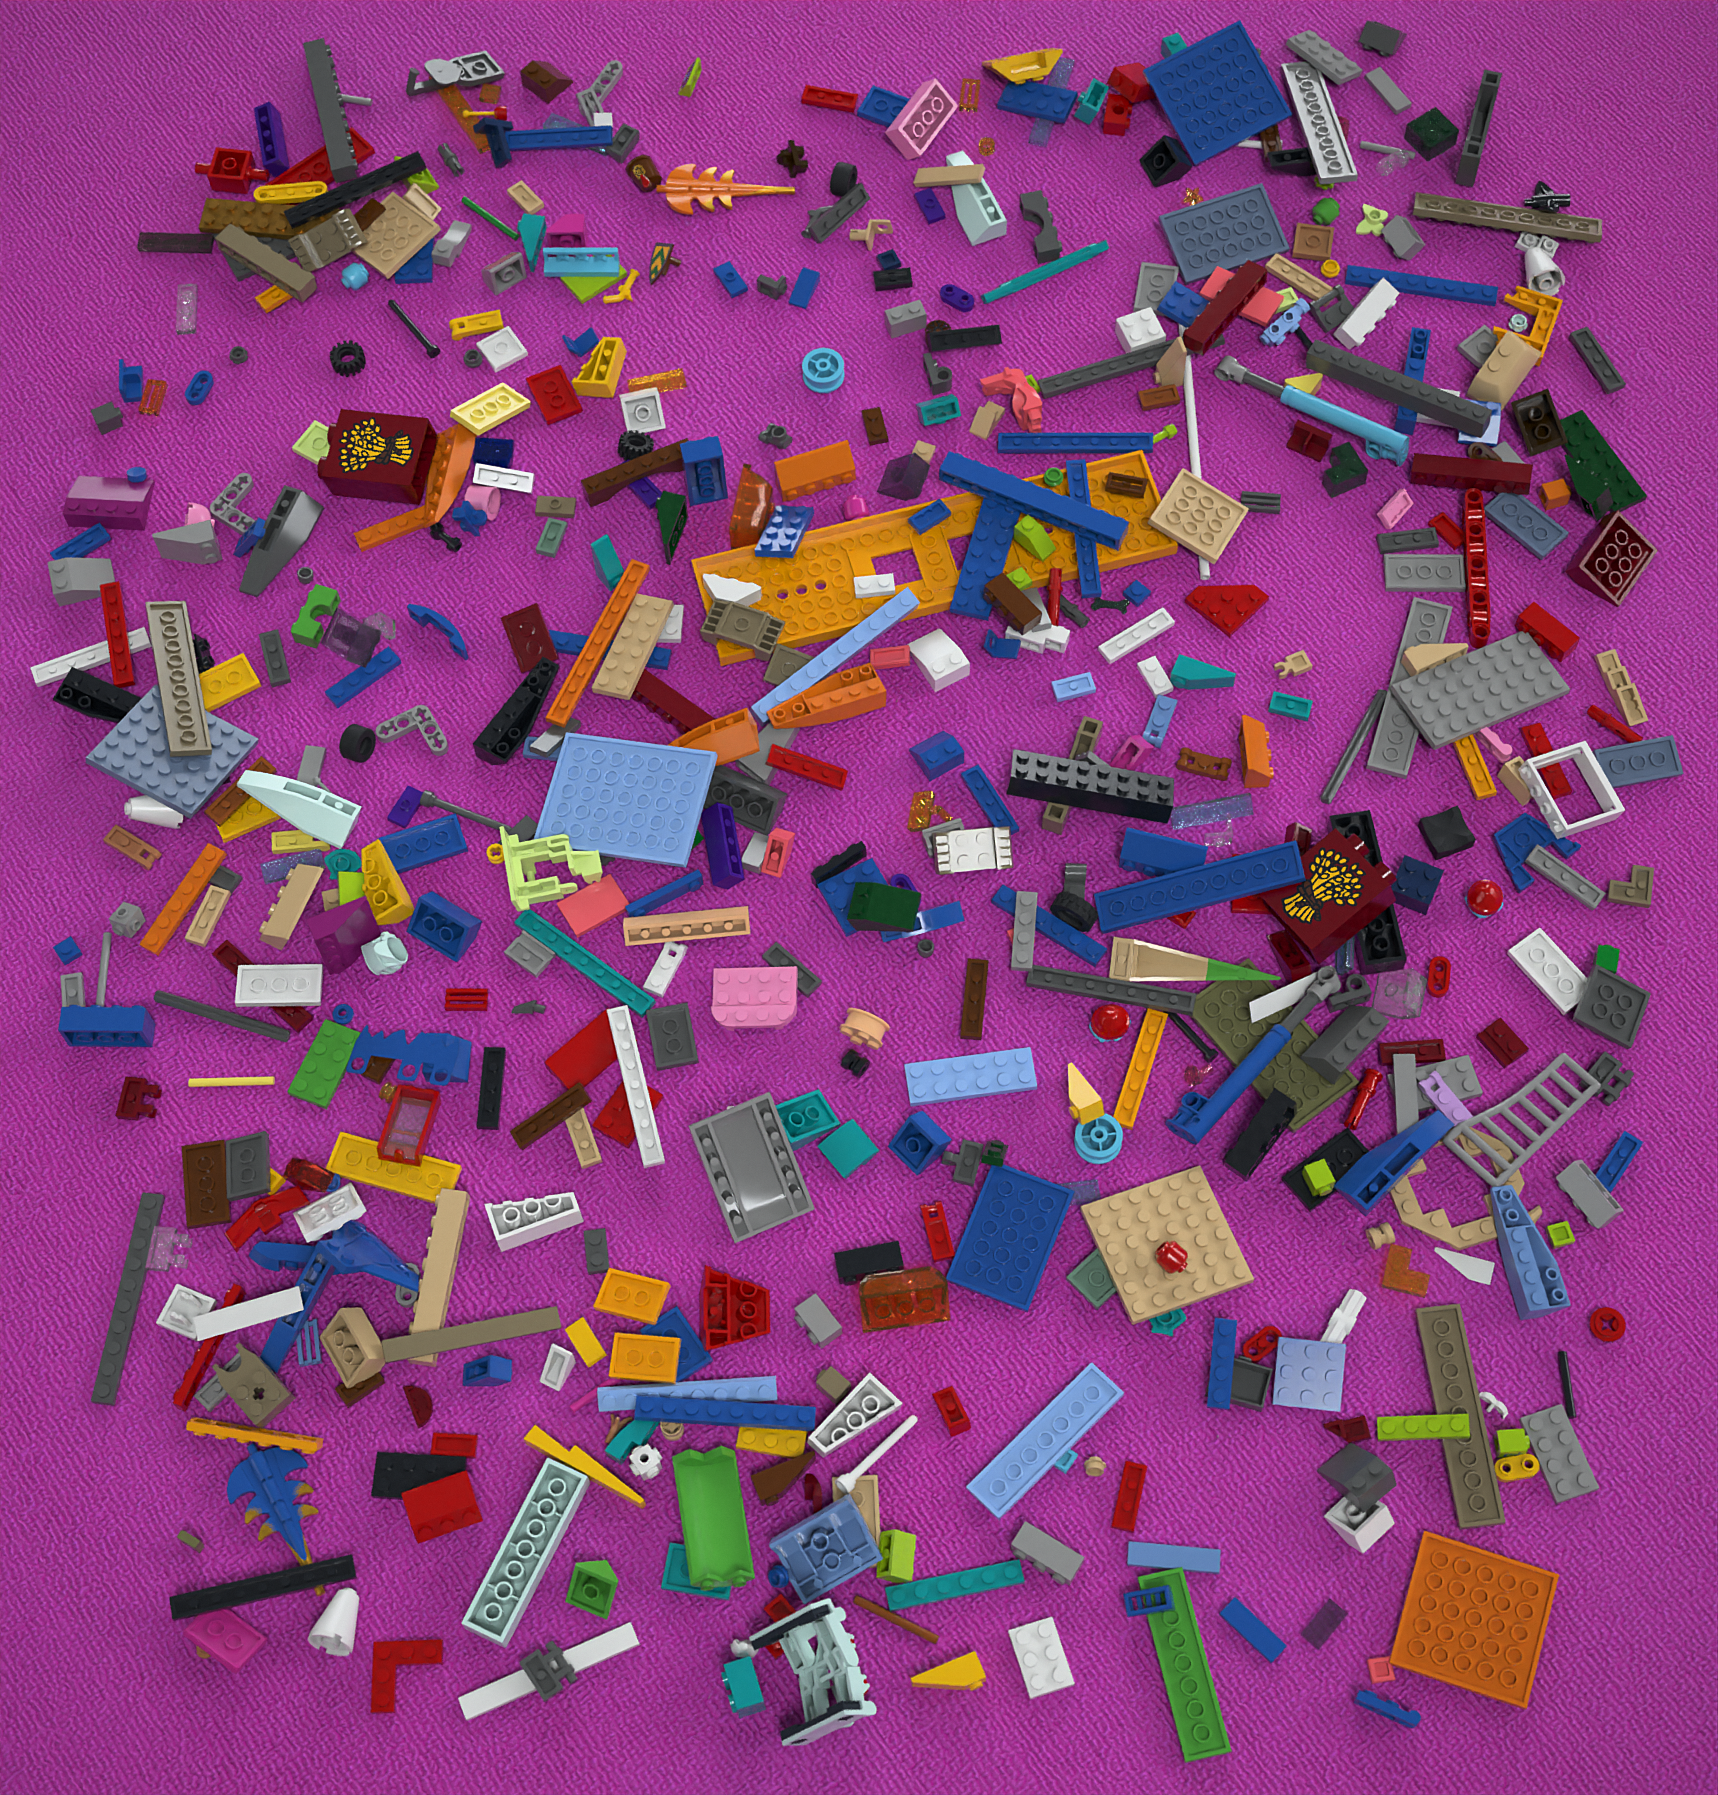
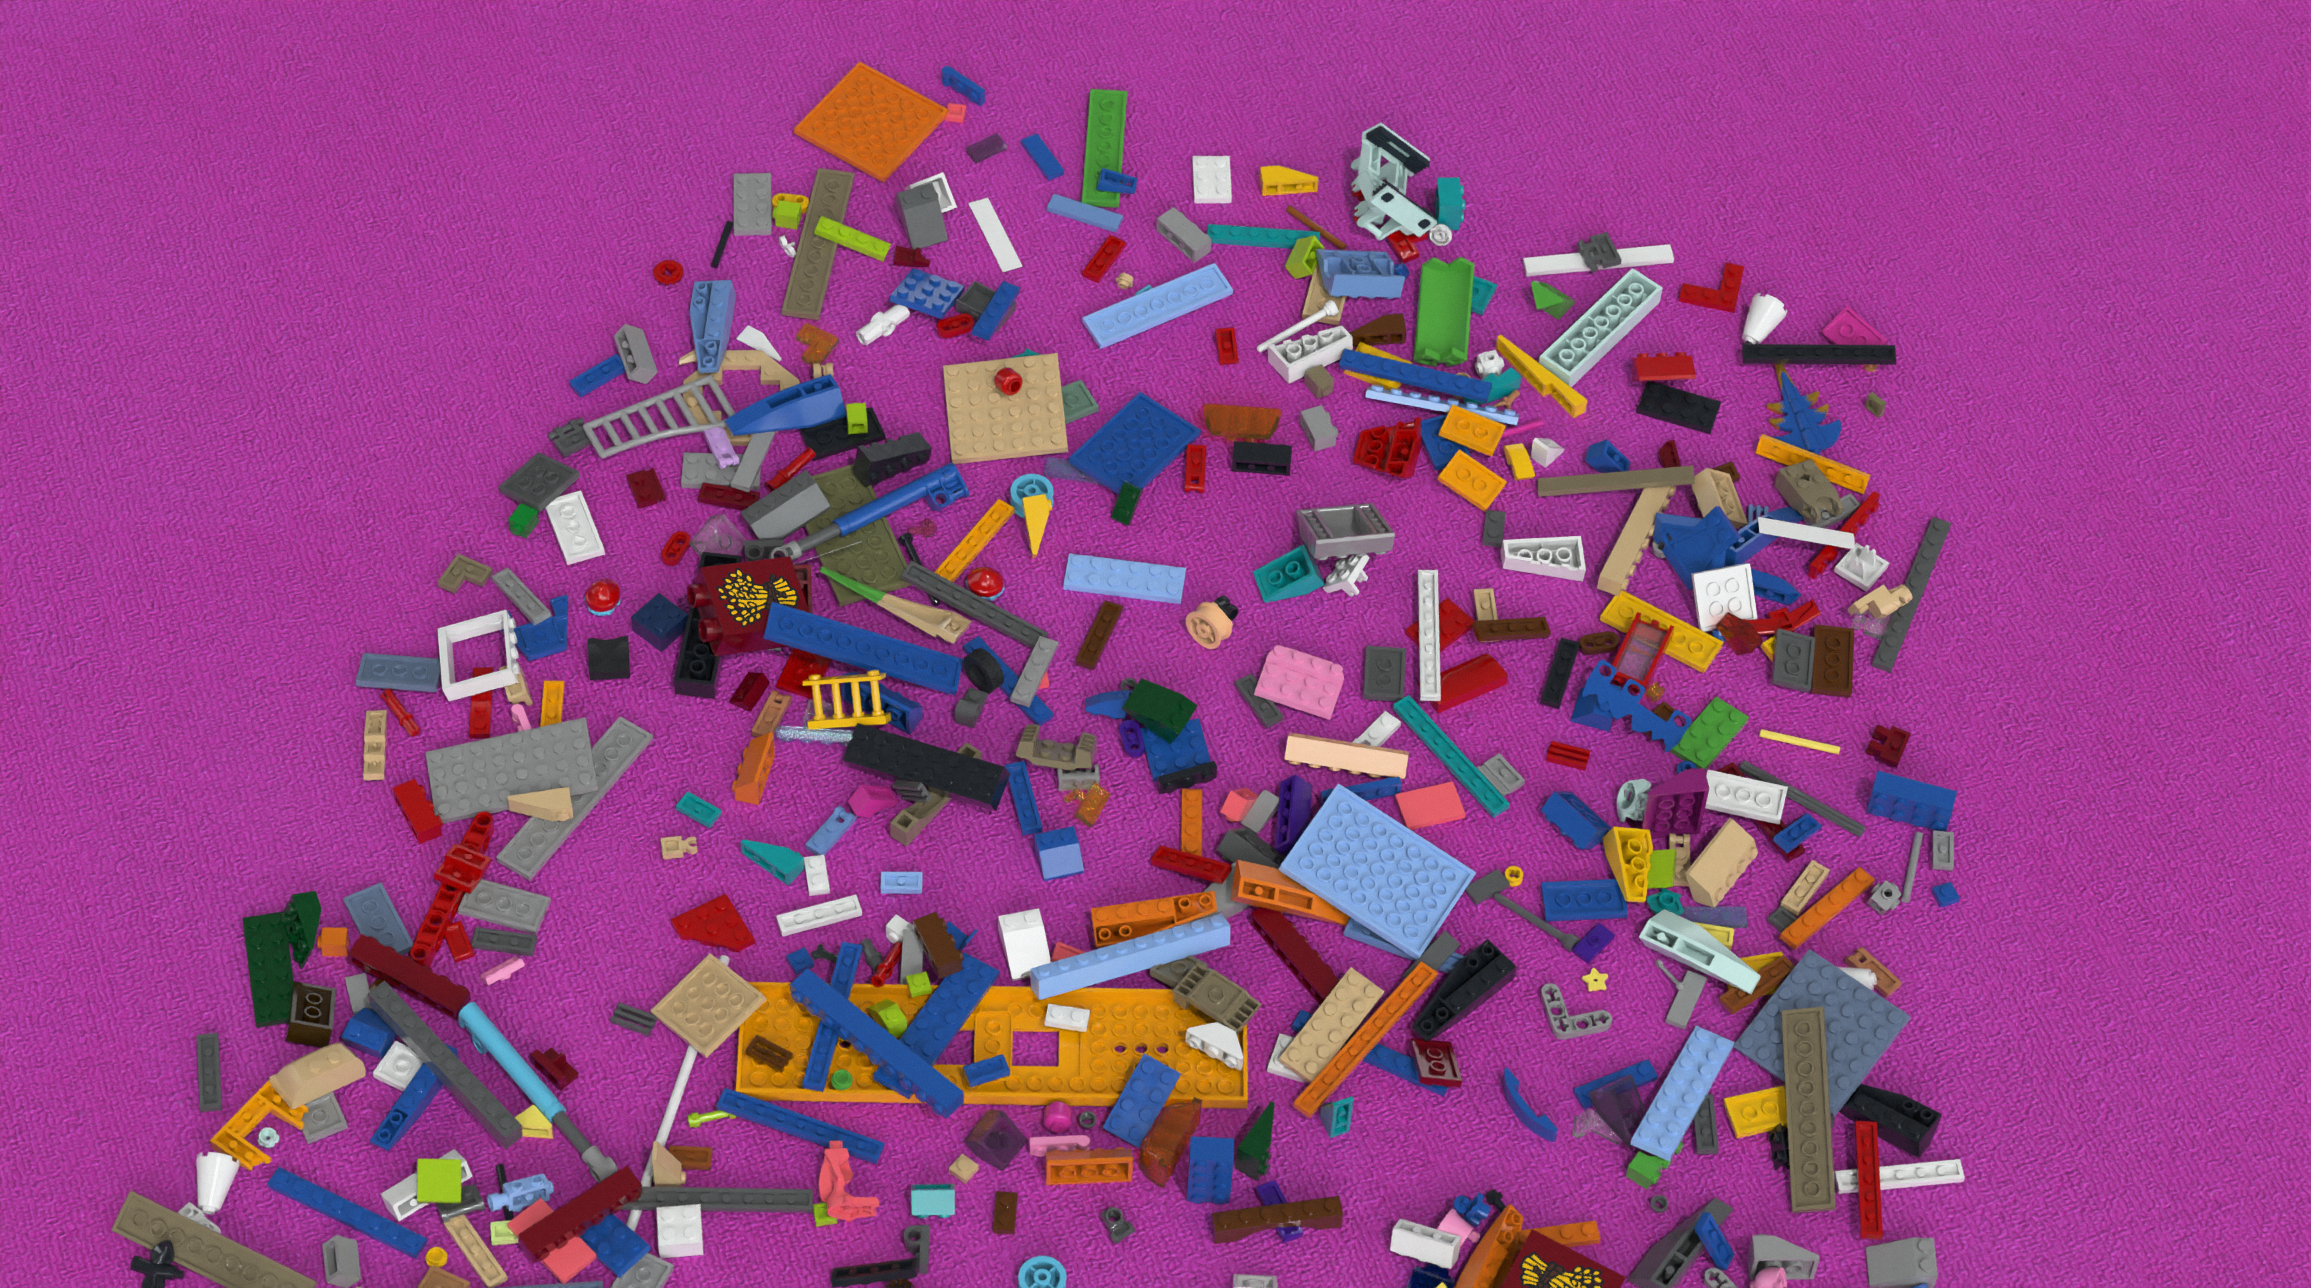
camera: 170 degrees left, 10 degrees down
black tyre [339,724,376,763] -> none
red tile [430,1432,479,1459] -> none
yellowish green container [499,826,603,912] -> none
dark grey bar [512,1000,546,1014] -> none
dark tan plate [535,496,577,518] -> none
sand green plate [536,518,568,558] -> none
black tyre [617,430,654,461] -> none
dark red slope [805,1474,822,1514] -> none
teal slope [817,1119,880,1179] -> none
blue slope [888,1111,952,1176] -> none
dark grey plate [941,1139,984,1187] -> none
tan slope [969,401,1005,440] -> none
dark orange plate [1176,747,1232,781] -> none
dark grey axle [1320,689,1387,804] -> none
brick [1322,442,1368,498] -> none
lime plate [1545,1221,1575,1249] -> none
dark red slope [1565,510,1658,607] -> none
none -> lime tile [417,1159,461,1204]
none -> red slope [434,843,492,894]
none -> nougat plate [751,690,792,737]
none -> yellow fence [803,670,891,729]
none -> white sticker [968,198,1023,272]
none -> bright pink plate [1029,1135,1090,1157]
none -> dark grey hinge [1079,1111,1097,1129]
none -> orange plate [1181,789,1202,856]
none -> reddish brown plate [1579,631,1619,655]
none -> light yellow plate [1582,968,1608,992]
none -> light blue plate [1630,1026,1735,1162]
none -> blue tile [1772,813,1822,853]
none -> tan plate [1847,584,1913,619]

